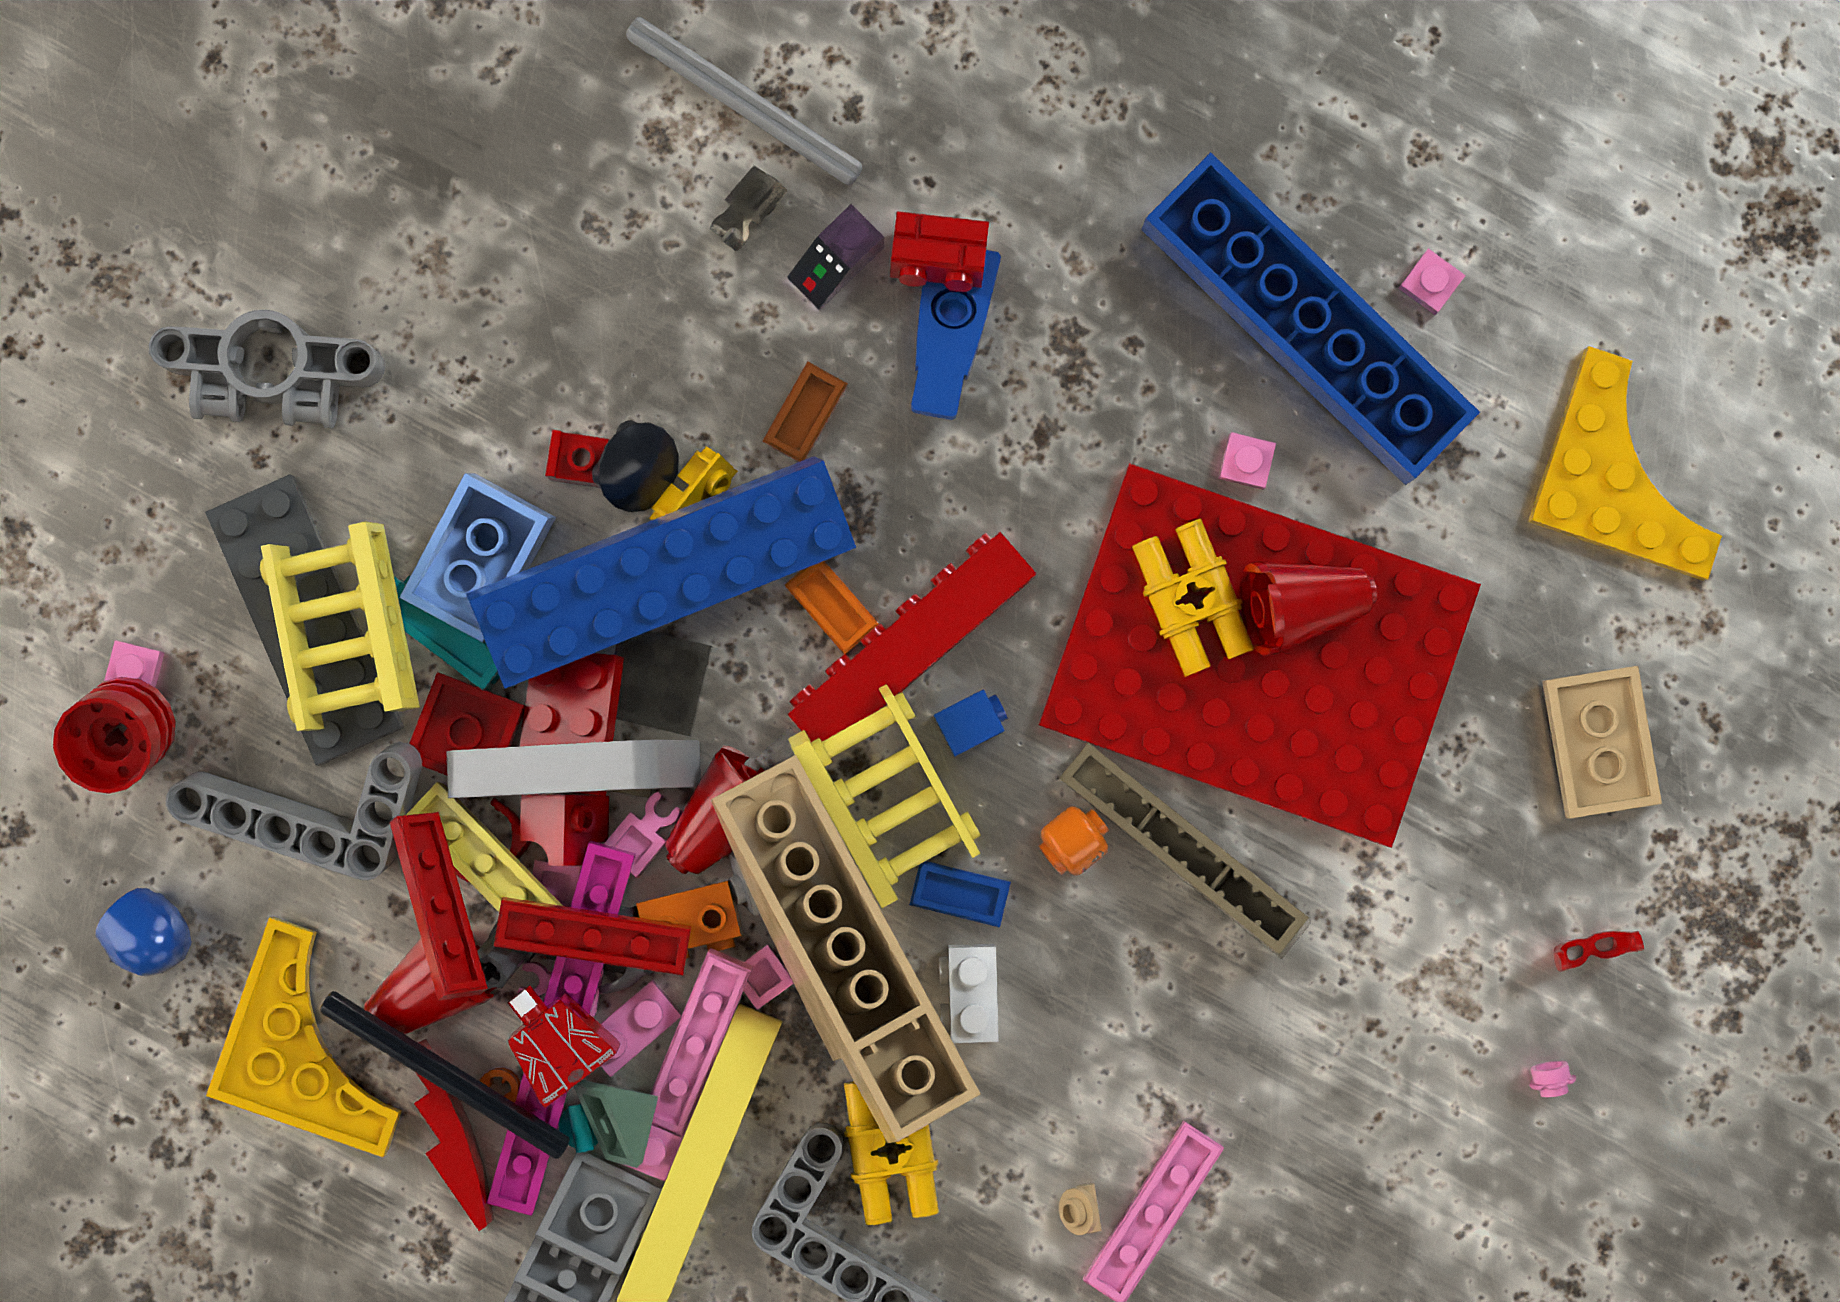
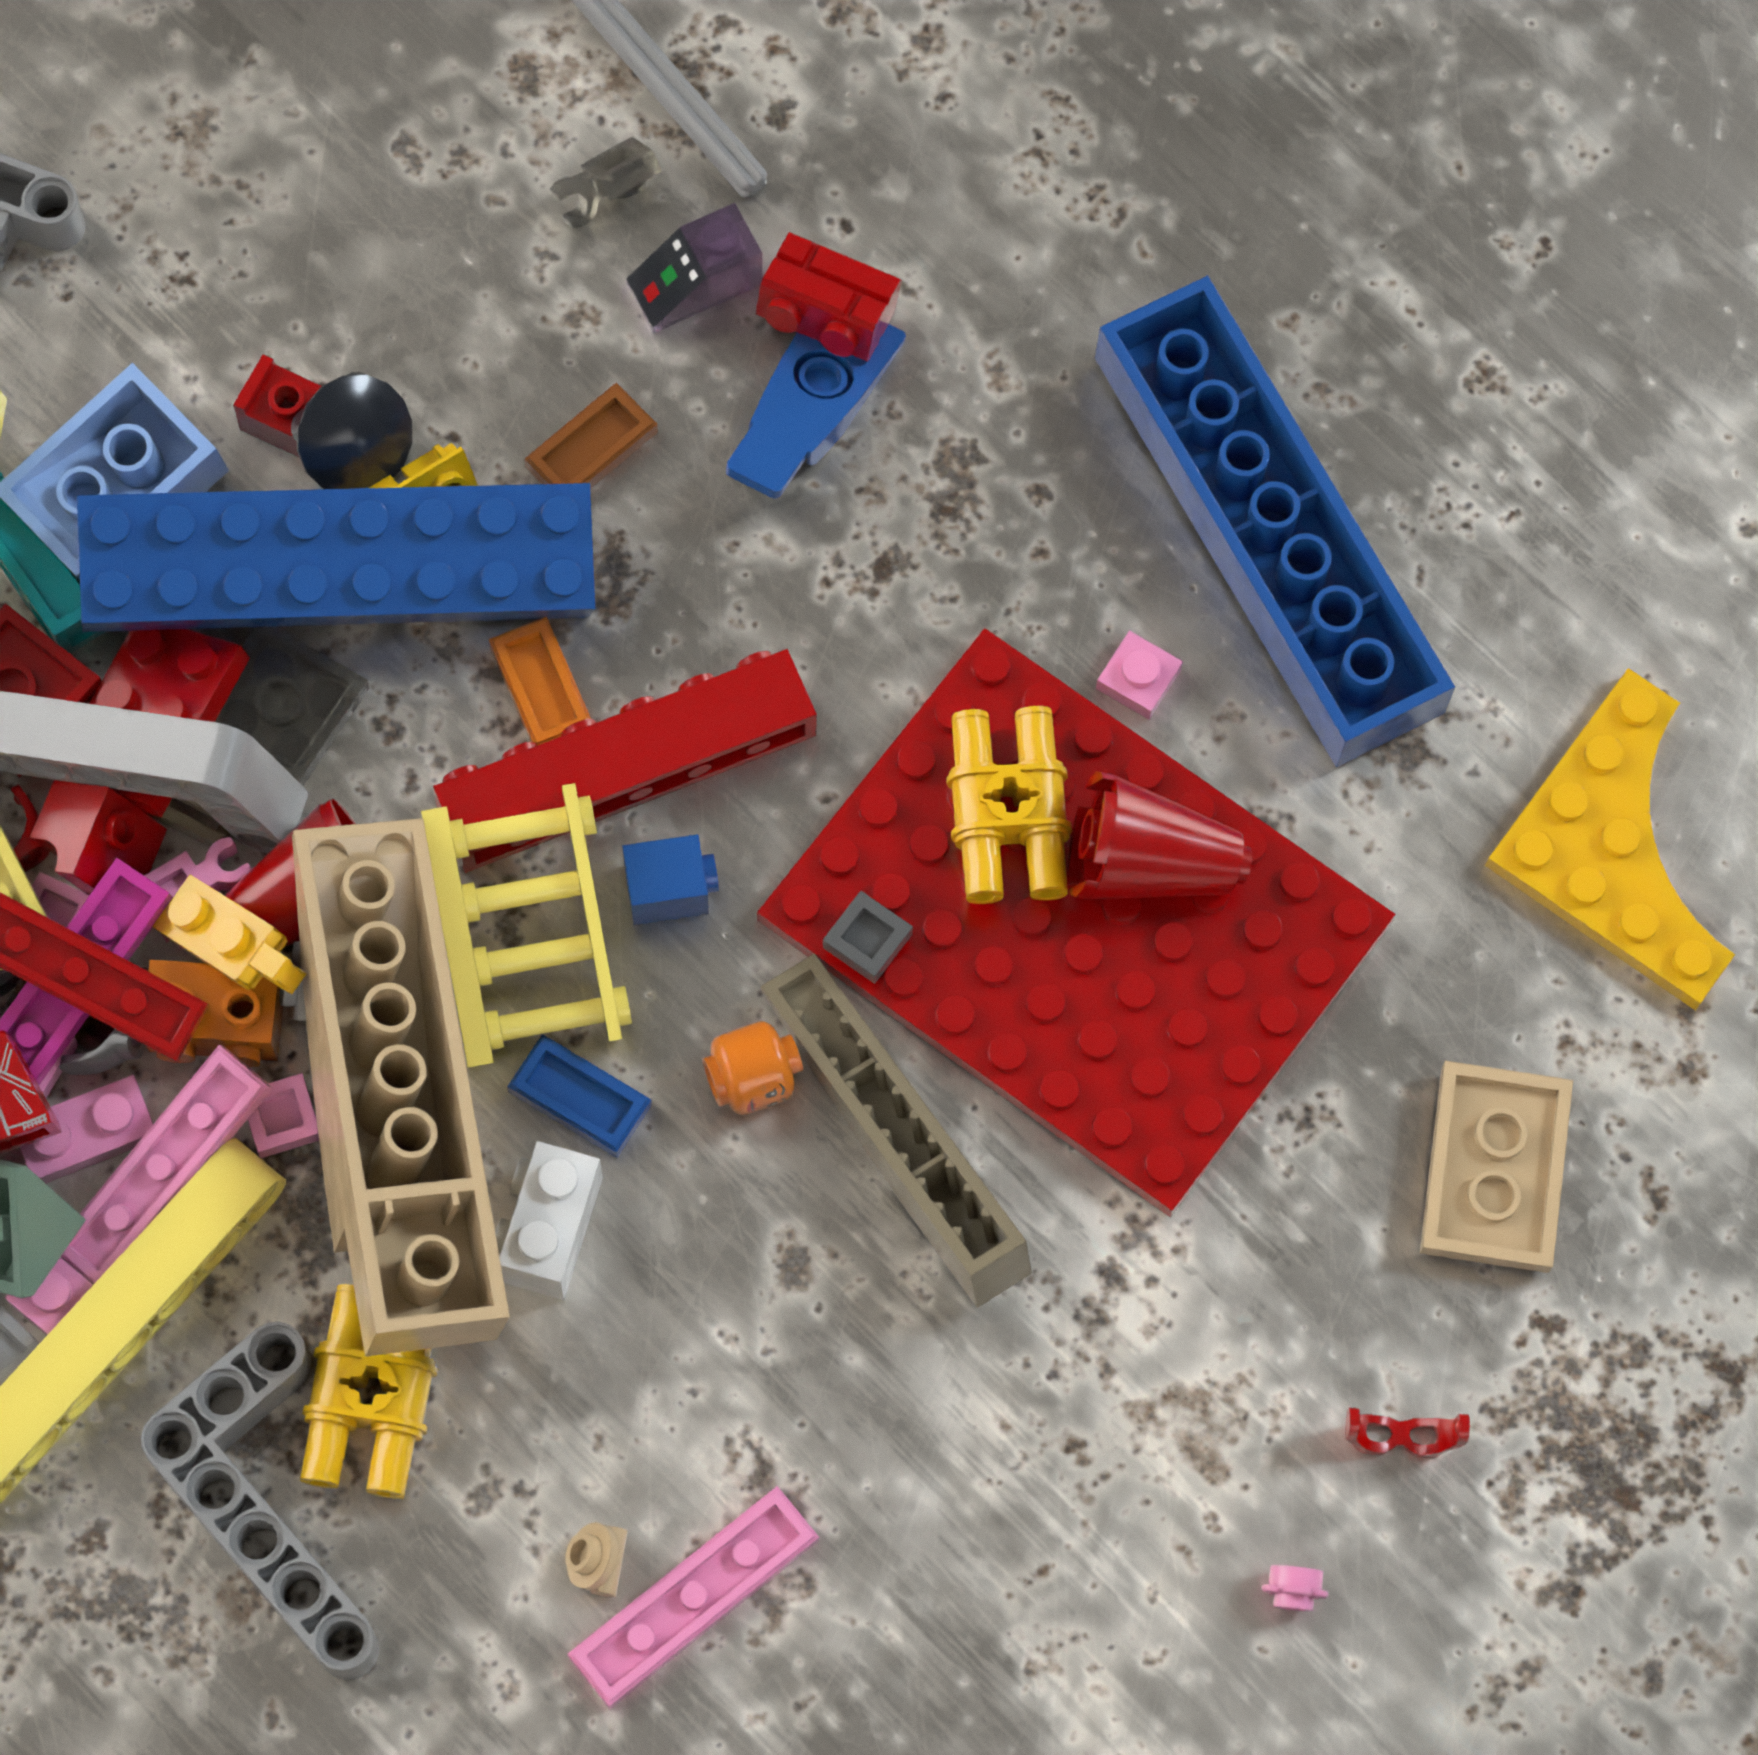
camera: 15 degrees right, 15 degrees down
bright pink plate [1398,248,1466,315] -> none
none -> yellow hinge [152,874,307,995]
none -> dark grey tile [823,891,913,984]

